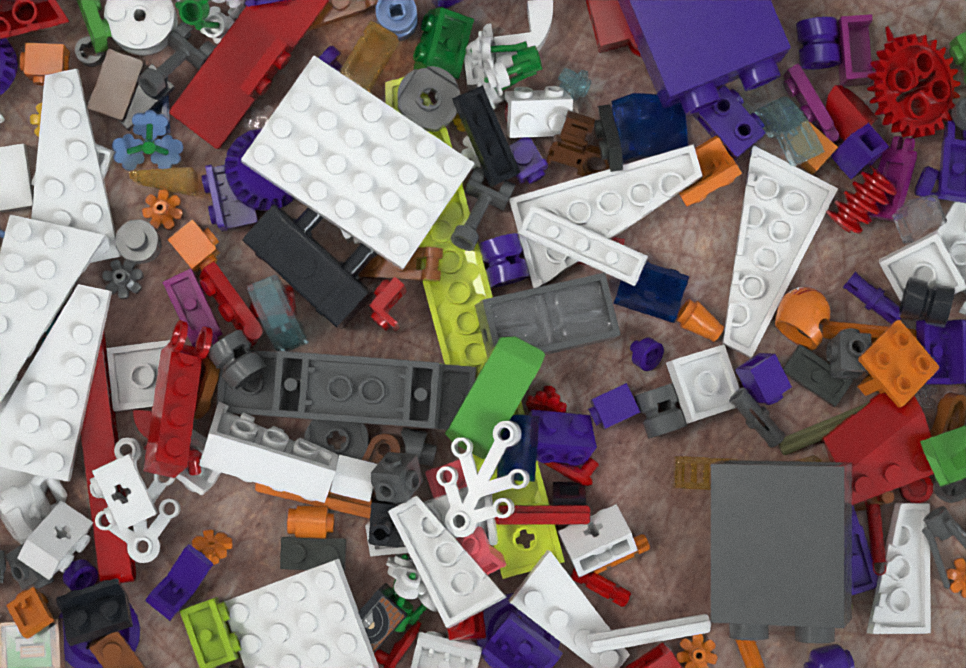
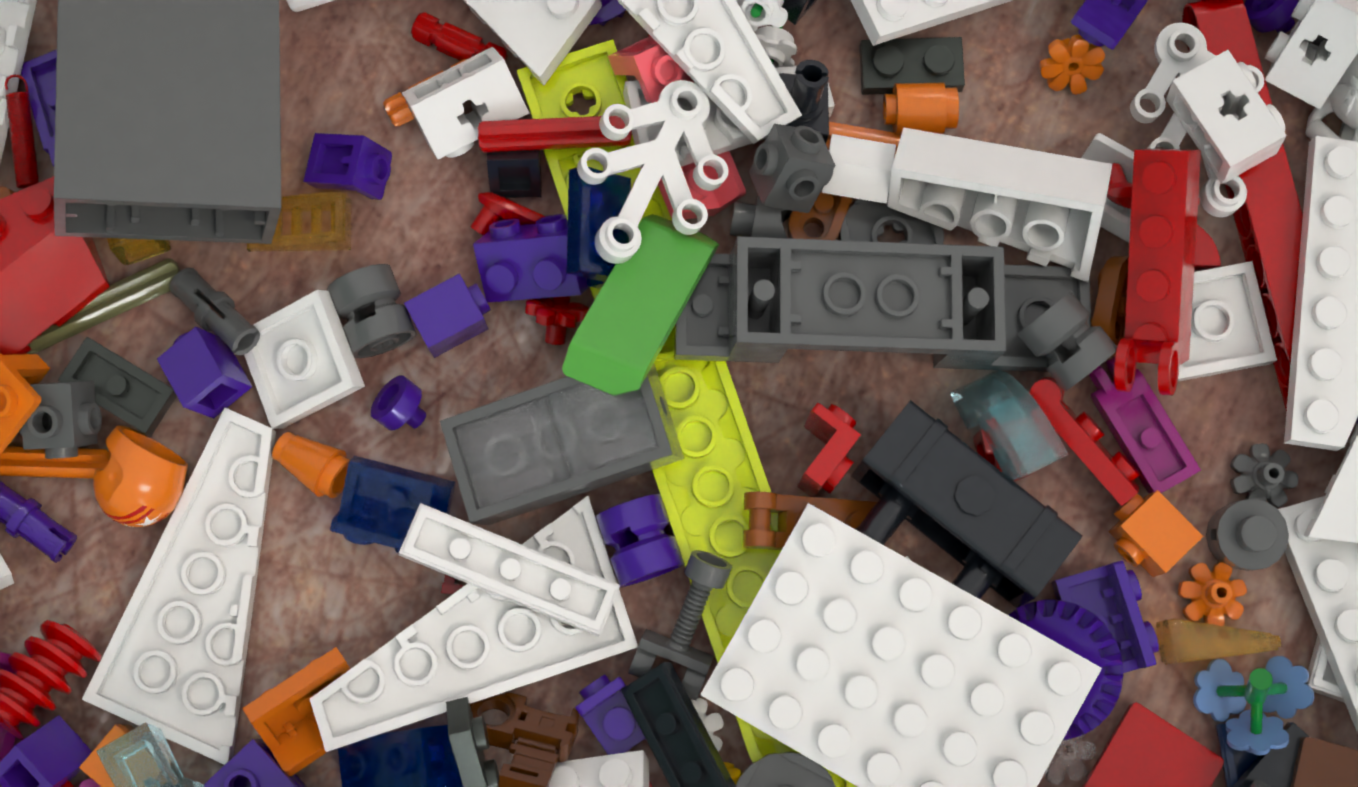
camera: 175 degrees right, 5 degrees down
none -> dark purple bracket [303,133,392,200]

